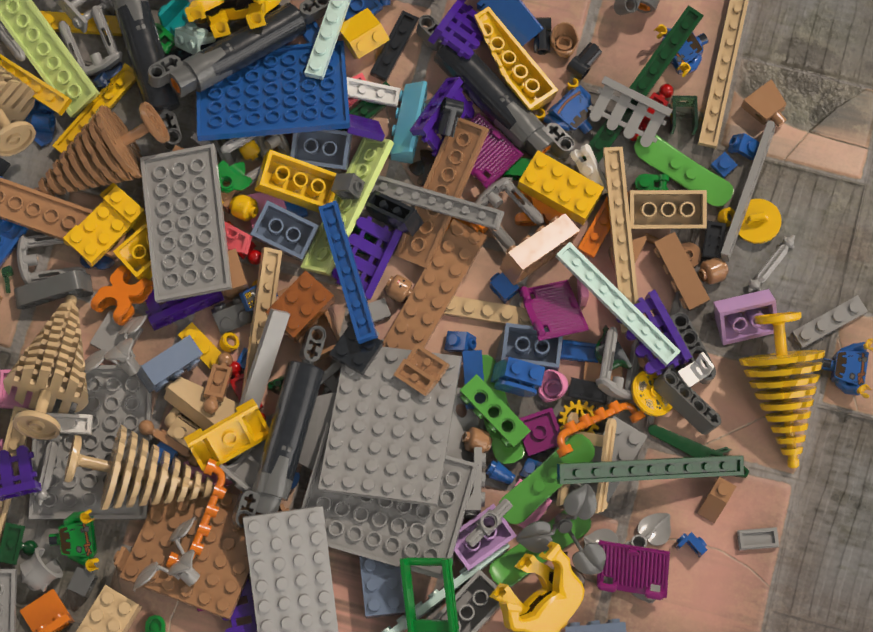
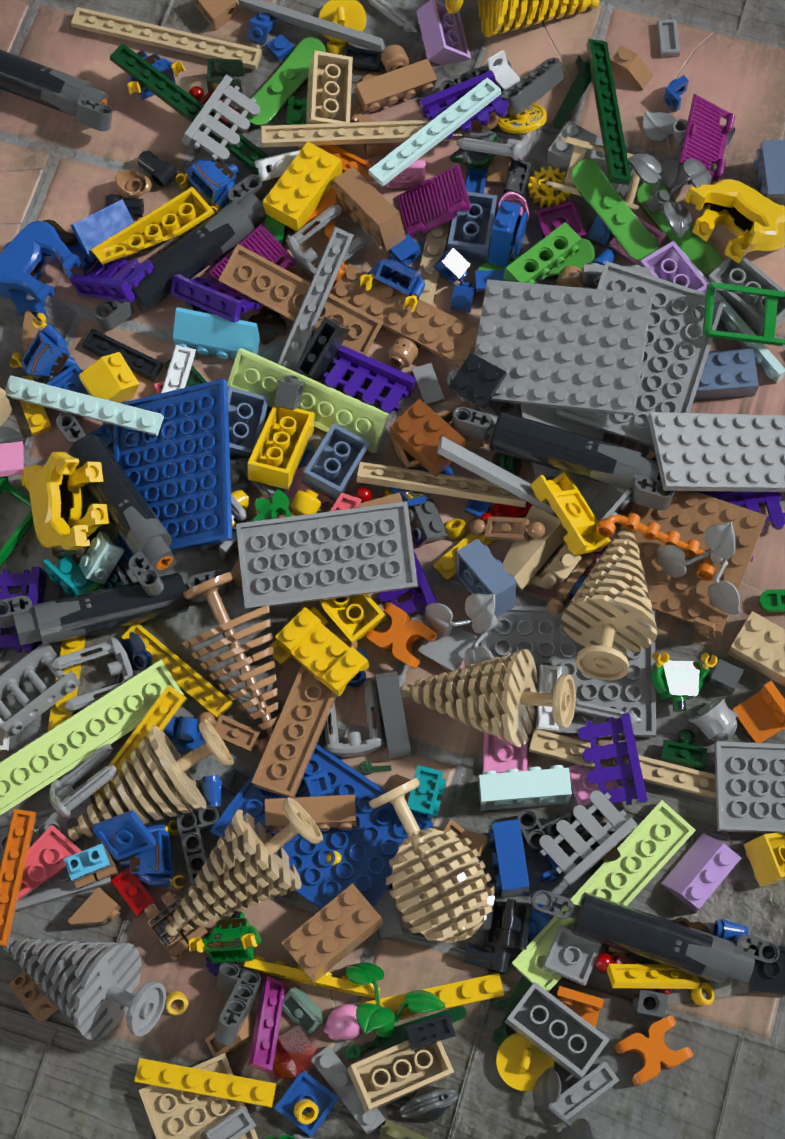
camera: 85 degrees left, 5 degrees down
blue plate [318,200,378,344] -> none
dark purple tile [346,114,385,142] -> none
medium nougat slope [394,344,450,396] -> none
black piece [437,97,464,138] -> none
light grey axle [465,498,513,547] -> none
orange bar [556,400,646,458] -> none
none -> medium nougat plate [198,712,270,755]
none -> blue torso [359,259,425,313]
none -> brick [433,248,470,283]

